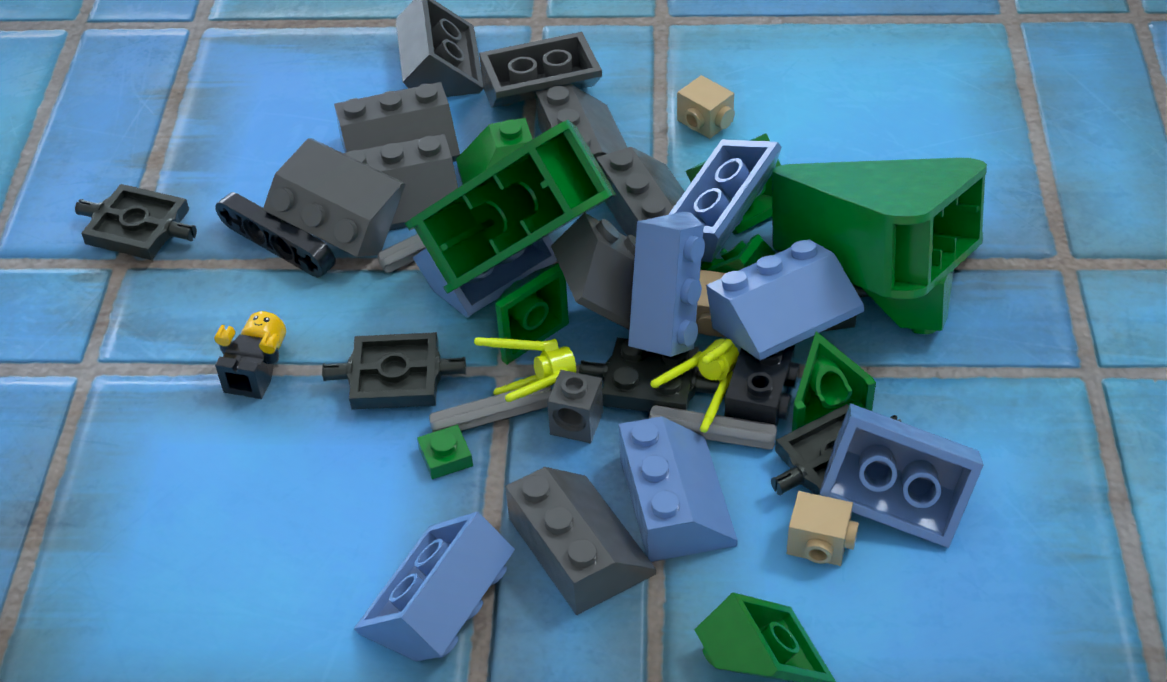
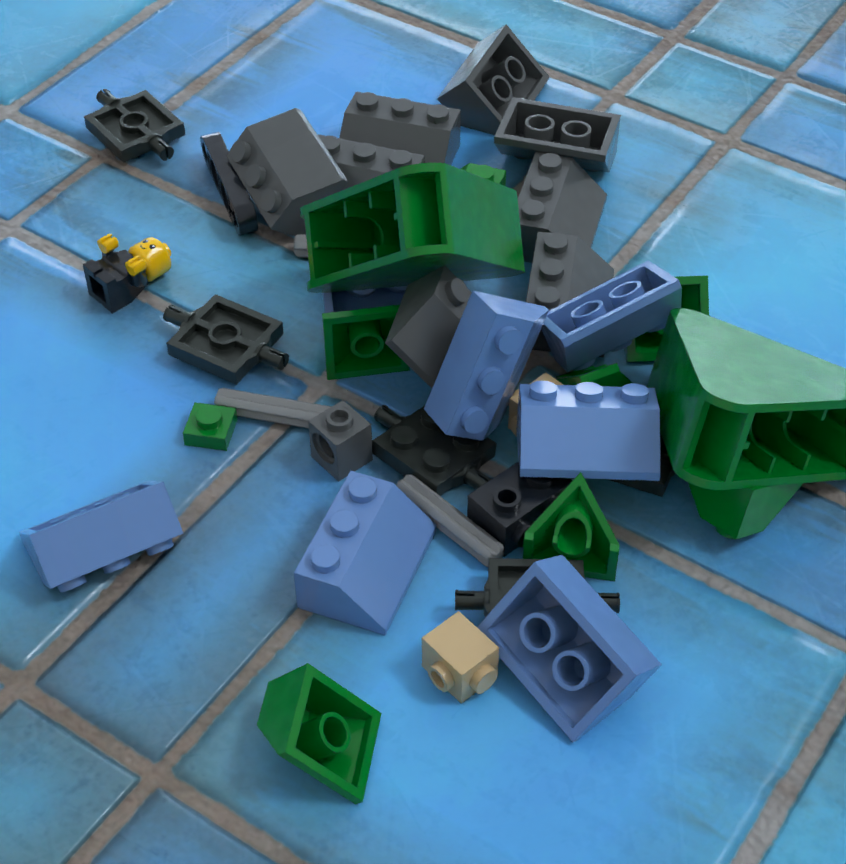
camera: 30 degrees right, 0 degrees up
neon yellow plant [474,337,576,402] -> none
dark grey slope [505,467,656,615] -> none
neon yellow plant [650,339,739,433] -> none
tan brick [677,75,735,139] -> none

